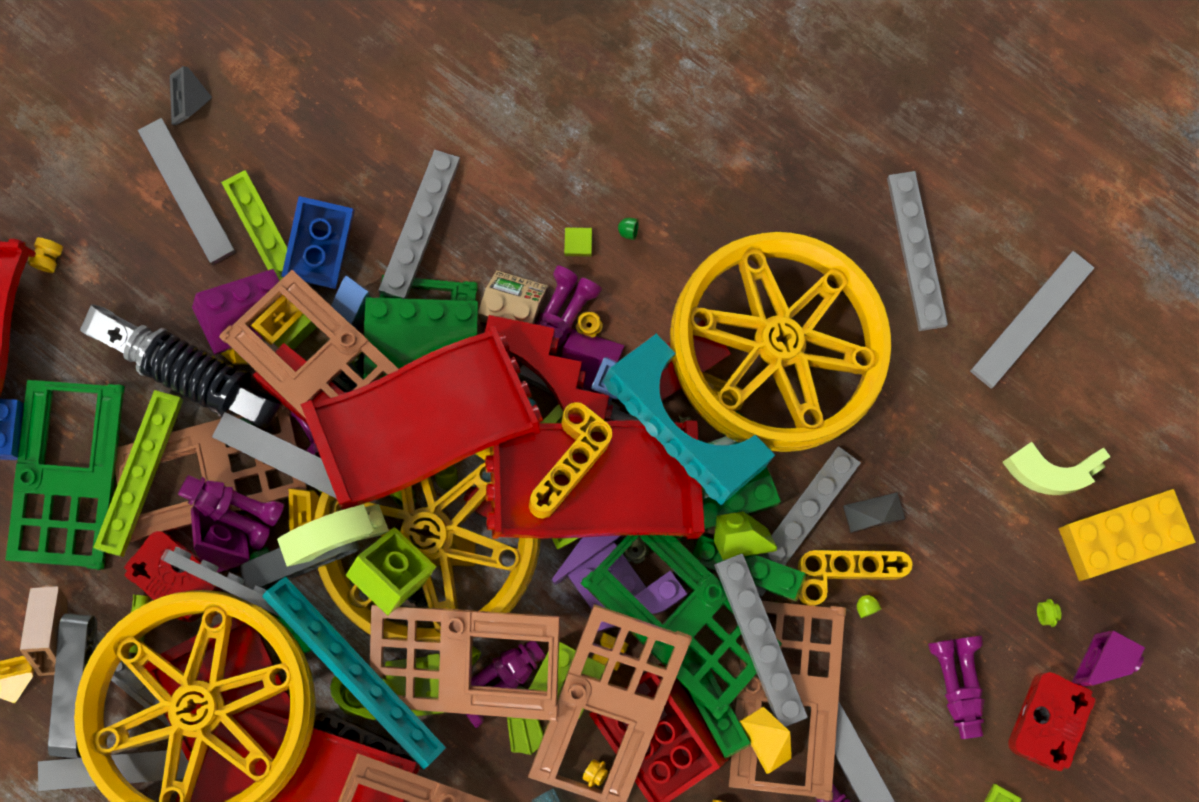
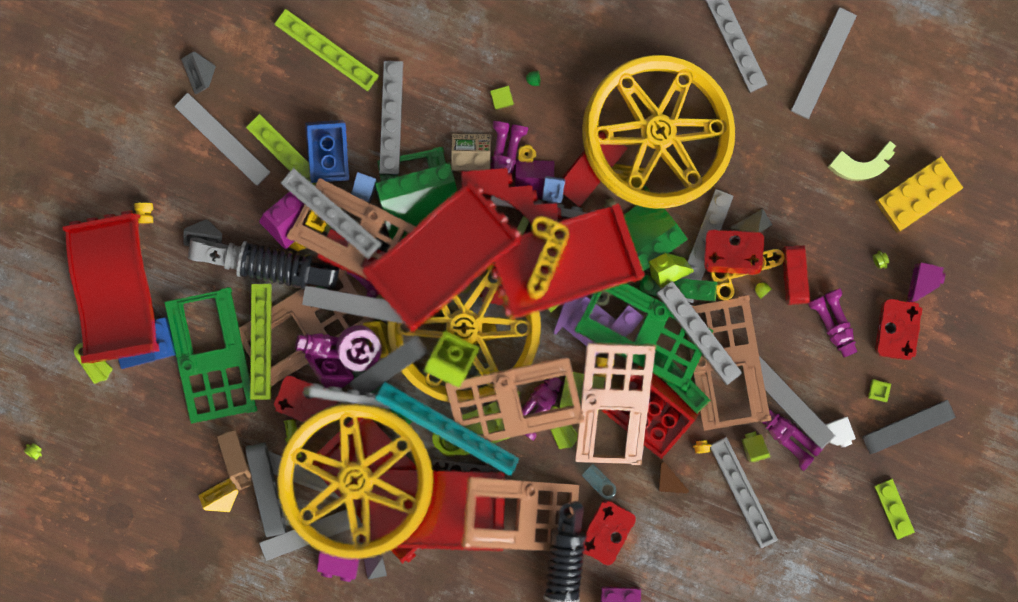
camera: 20 degrees left, 10 degrees up
yellowish green arch [277,504,389,567] -> none
yellow plate [583,759,608,787] -> none
teal arch [603,334,775,505] -> none
yellow slope [739,707,792,774] -> none
none -> dark grey slope [183,219,222,246]
none -> lime plate [275,9,379,92]
none -> light grey plate [281,168,381,259]
none -> wheel [336,325,381,371]
none -> red axle [704,230,764,275]
none -> red axle [782,245,809,305]

